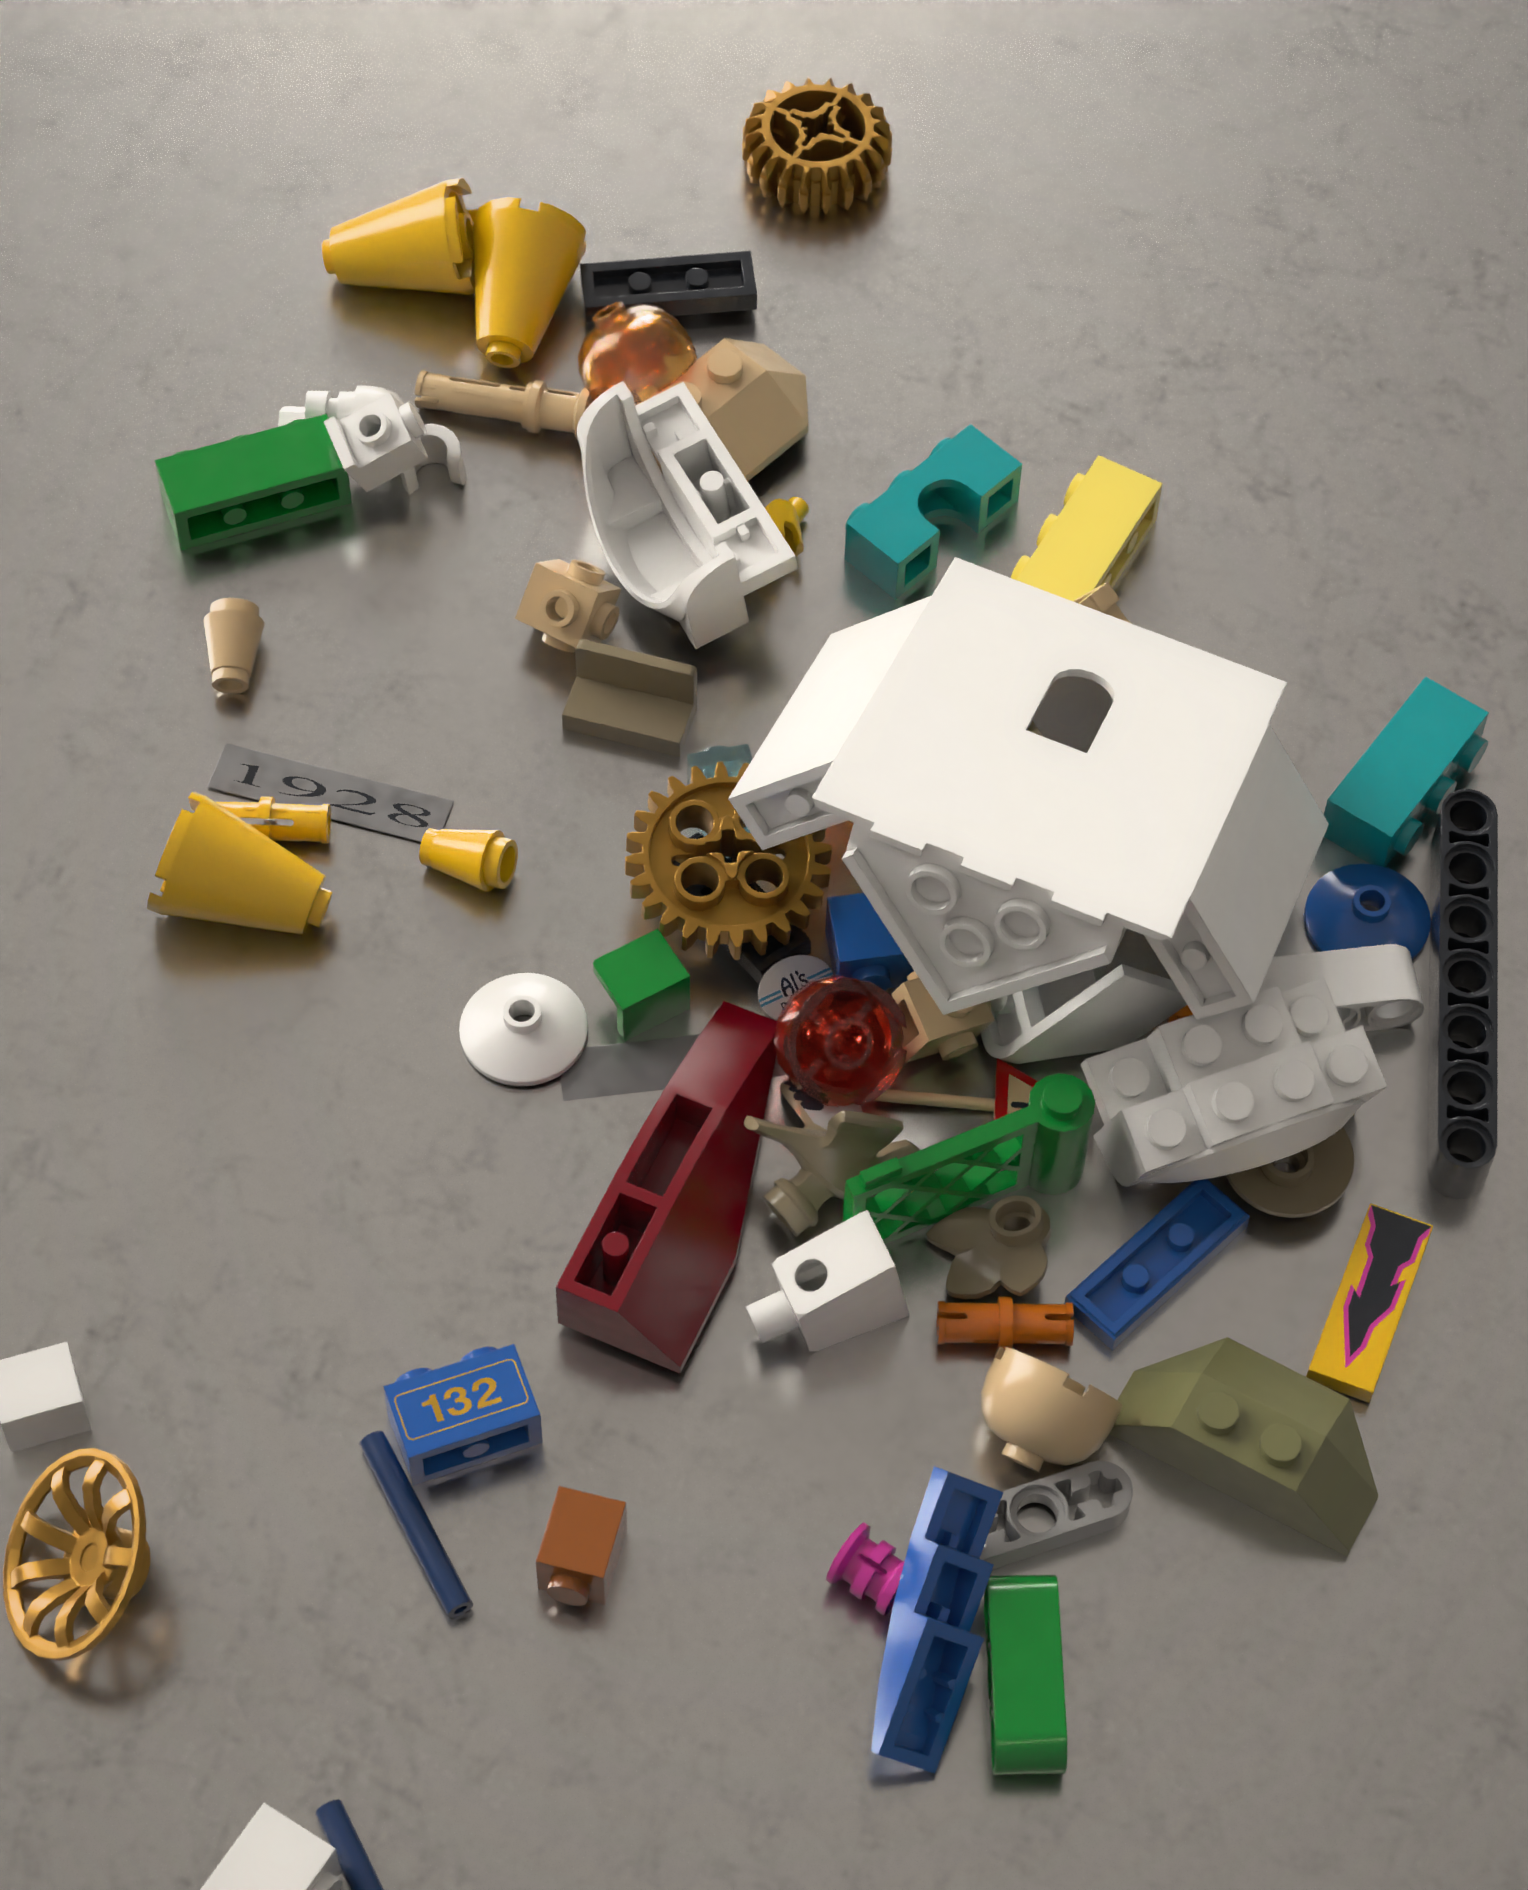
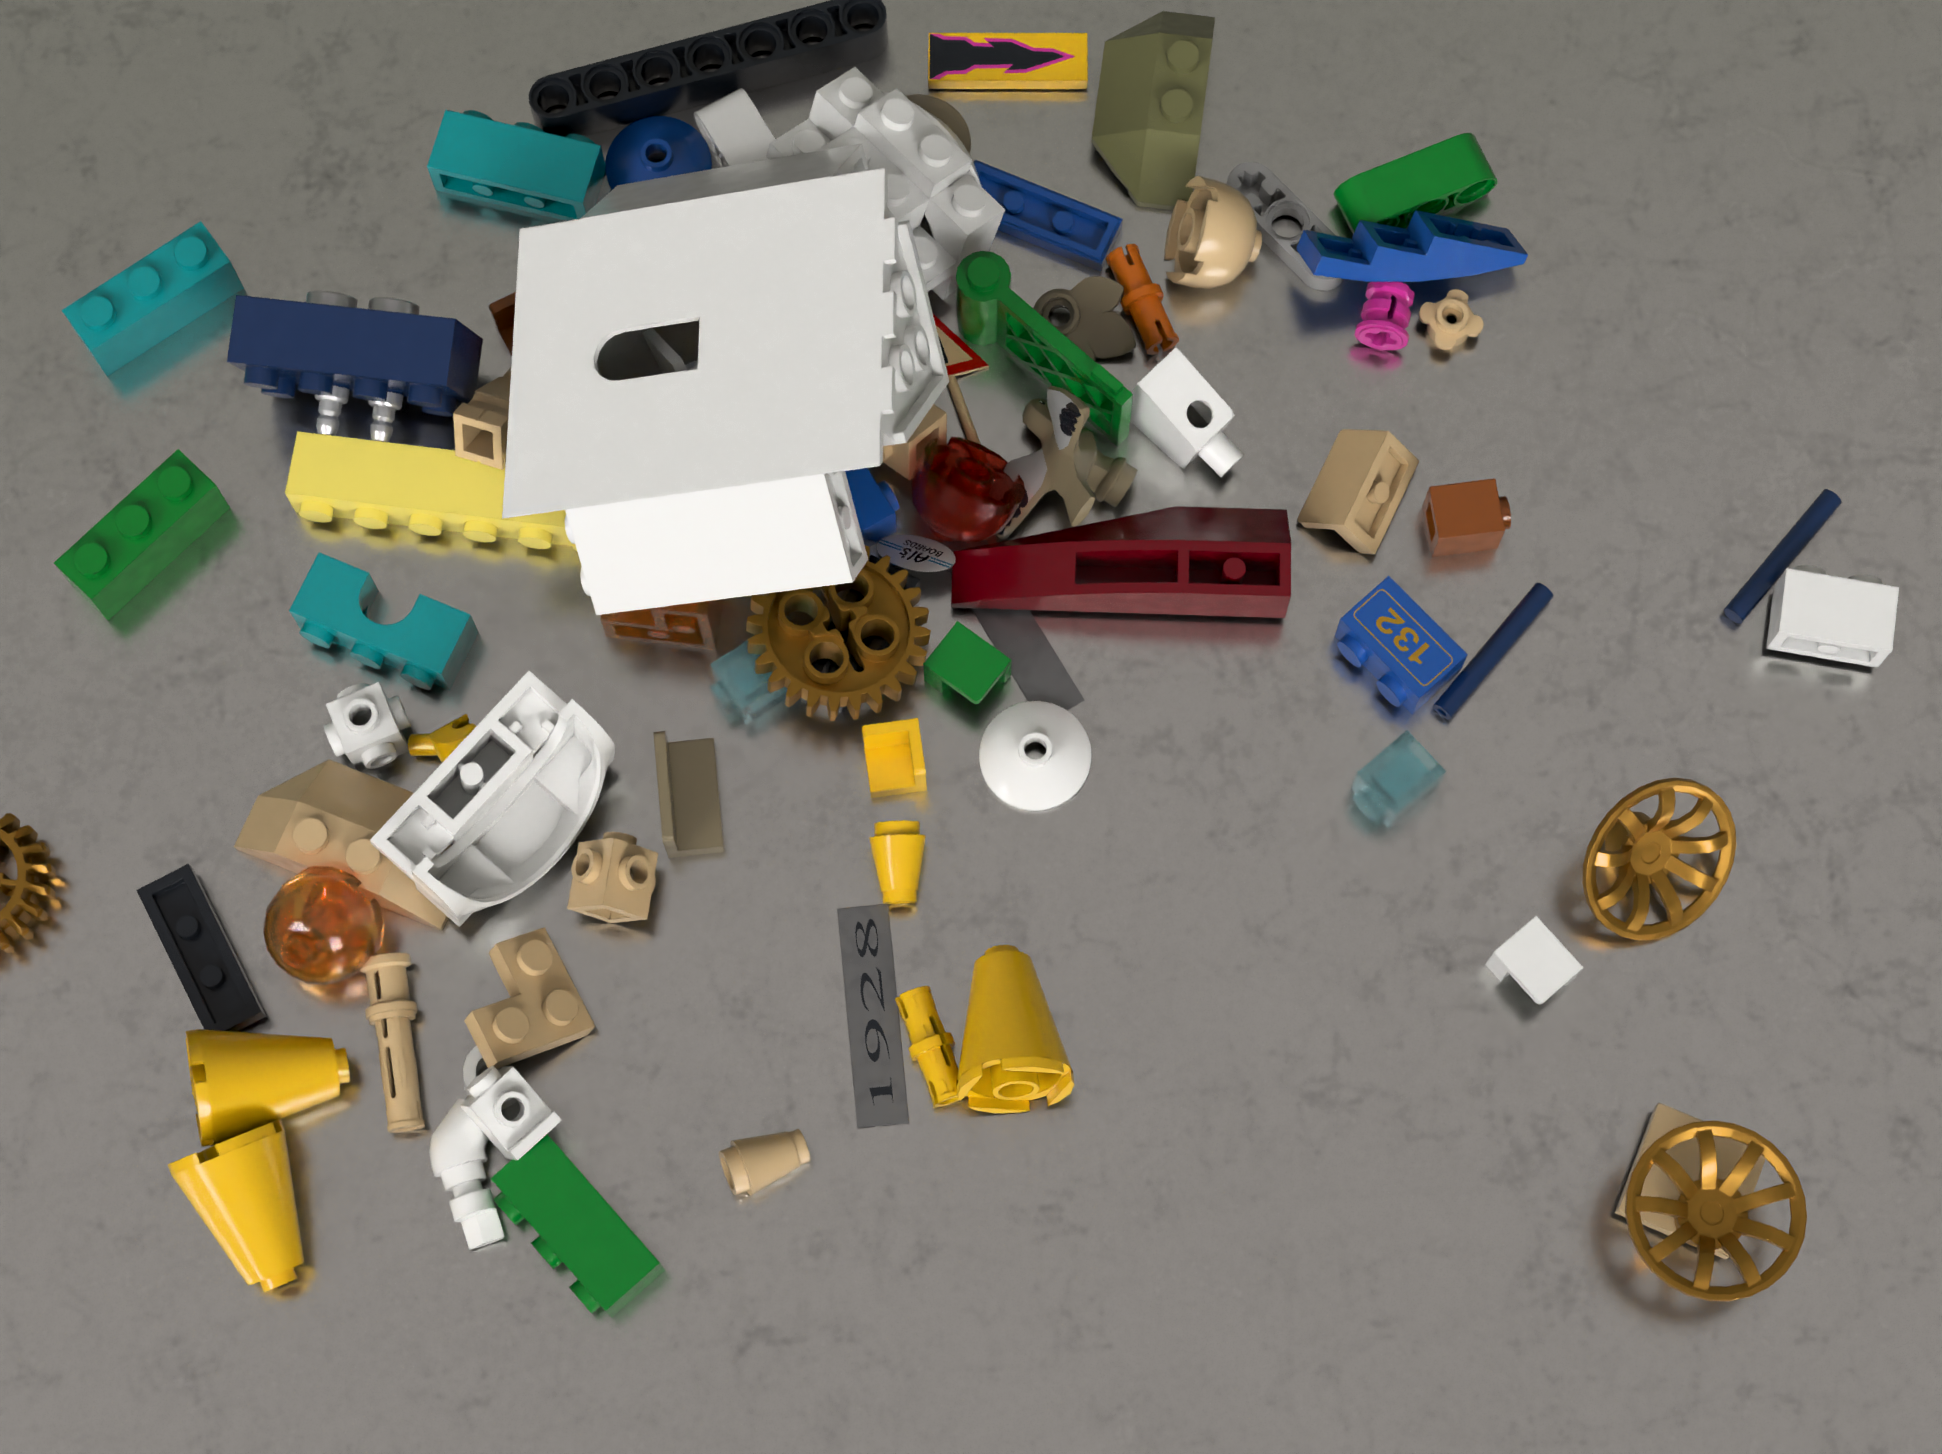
camera: 110 degrees left, 15 degrees up
none -> green brick [54,449,230,621]
none -> teal brick [62,221,244,377]
none -> dark blue piece [227,291,483,442]
none -> white brick [323,682,411,772]
none -> tan plate [464,927,595,1069]
none -> yellow panel [862,718,927,798]
none -> tan panel [1297,429,1419,554]
none -> clear light blue brick [1351,730,1446,829]
none -> tan plate [1419,289,1484,350]

